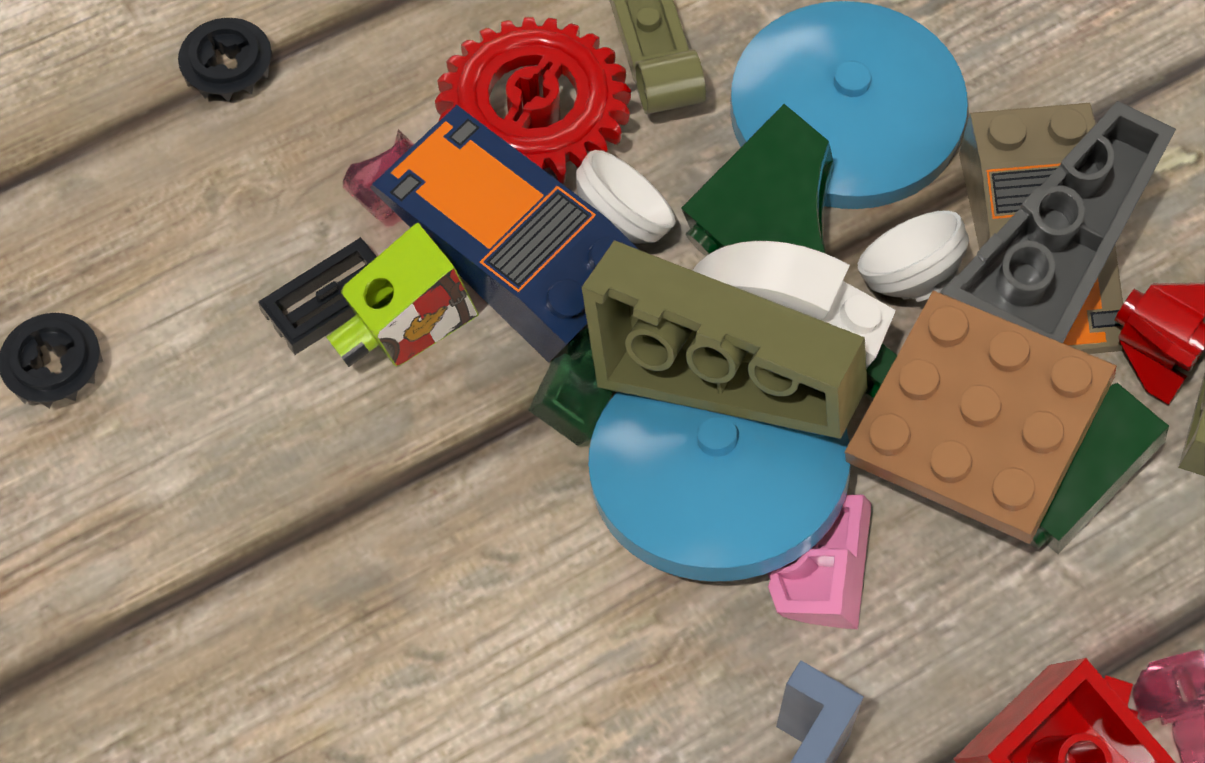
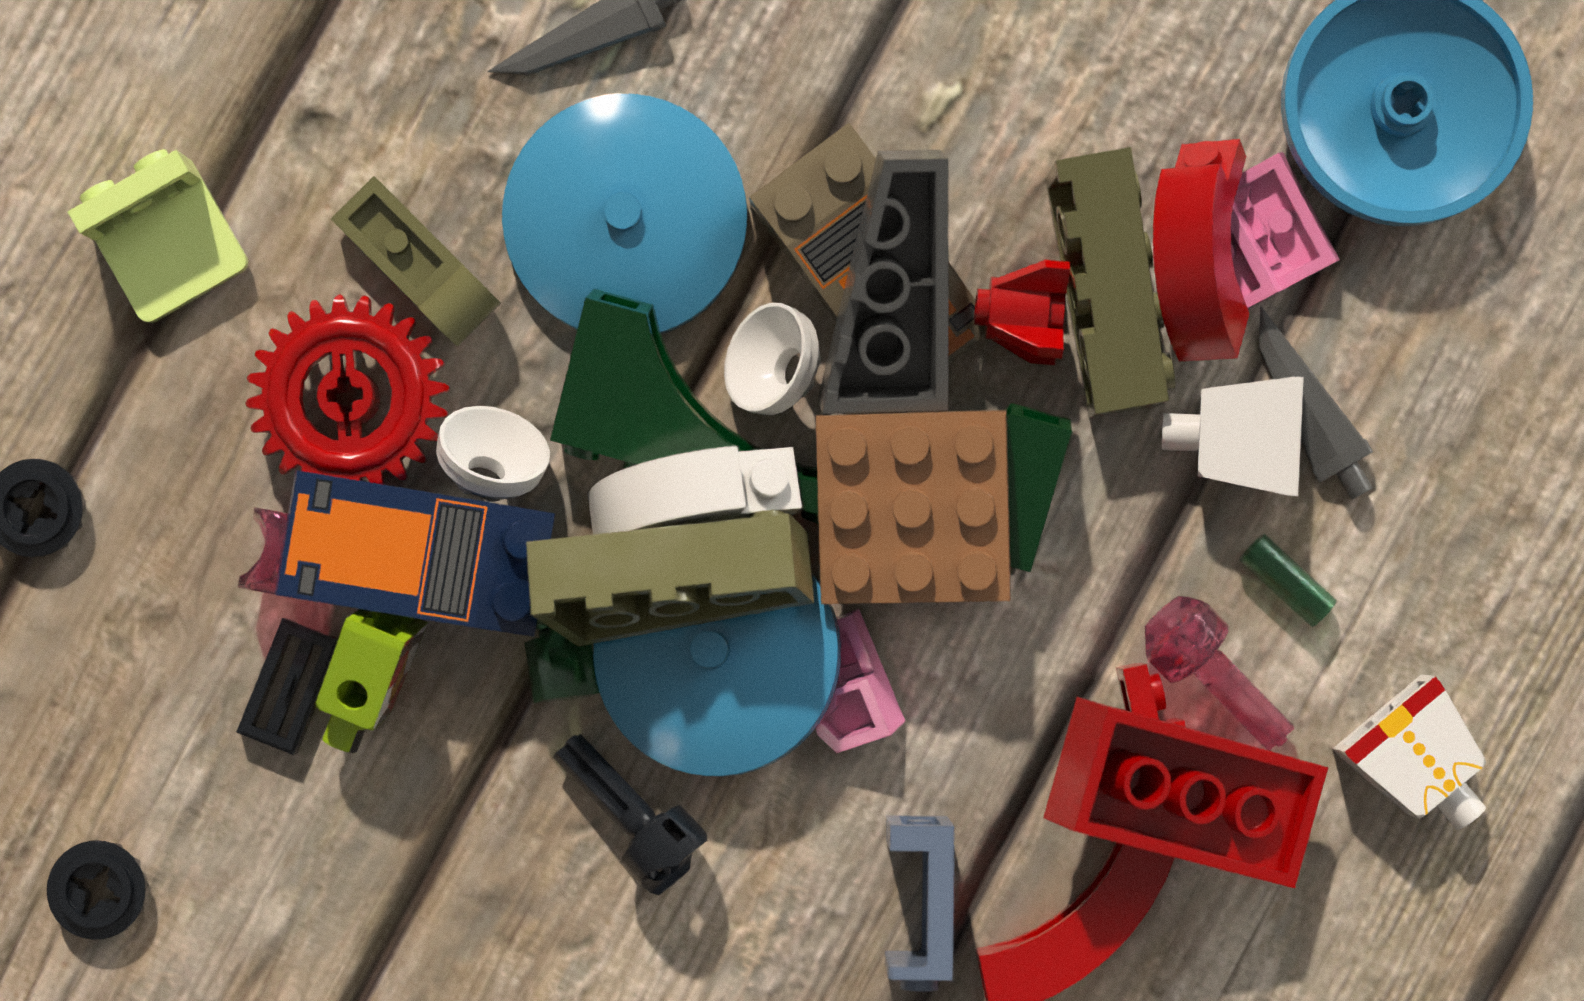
camera: 30 degrees left, 25 degrees up
none -> black piece [553,734,708,896]

